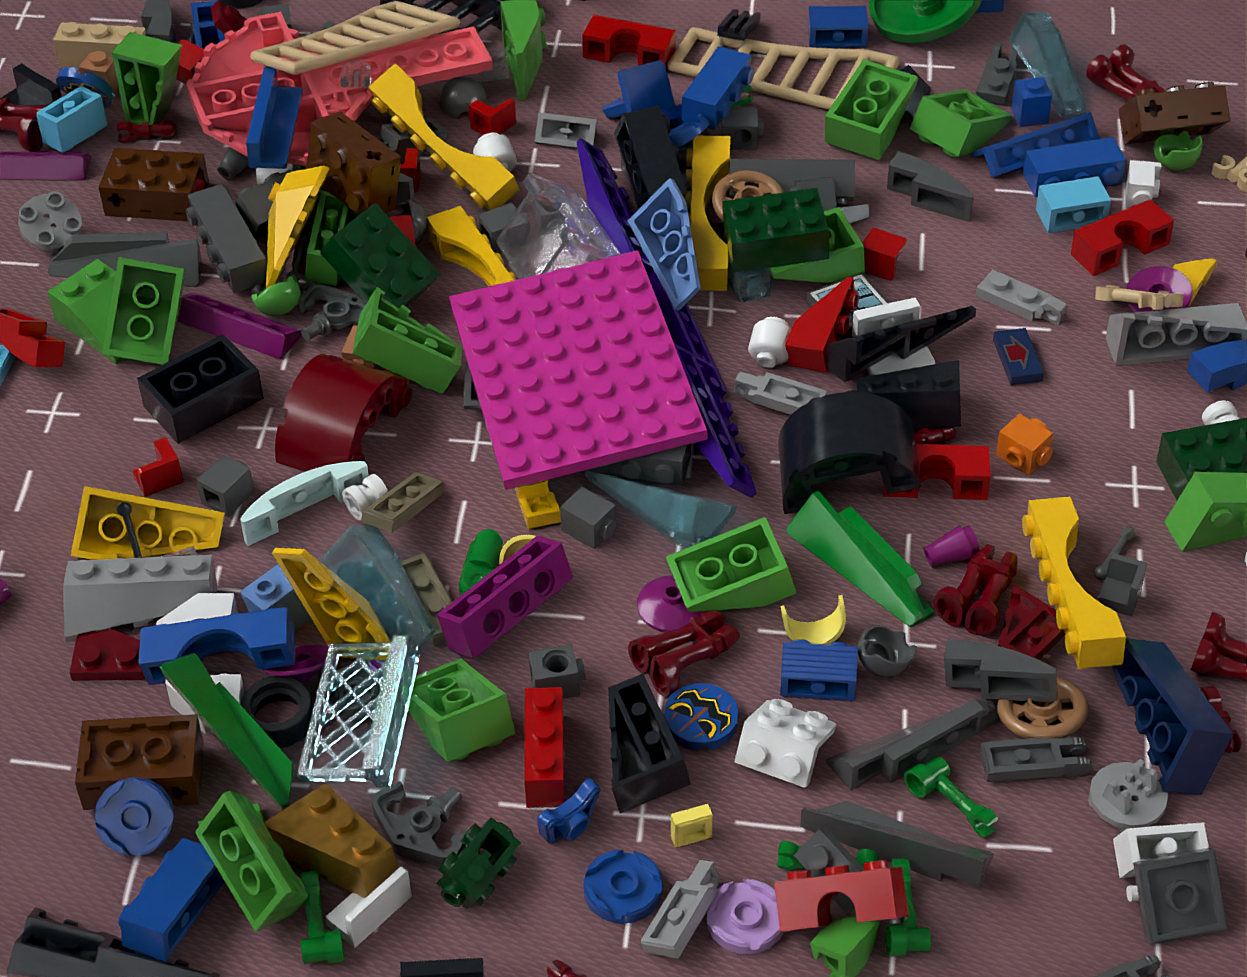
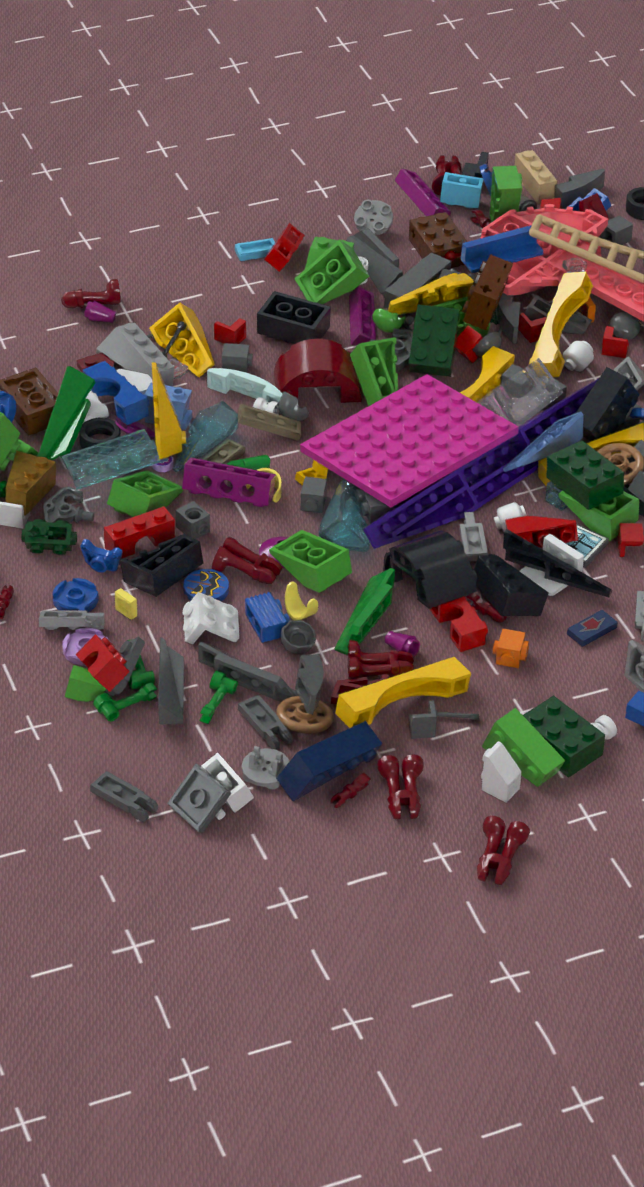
camera: 60 degrees right, 5 degrees down
none -> dark grey hair [278,392,310,421]

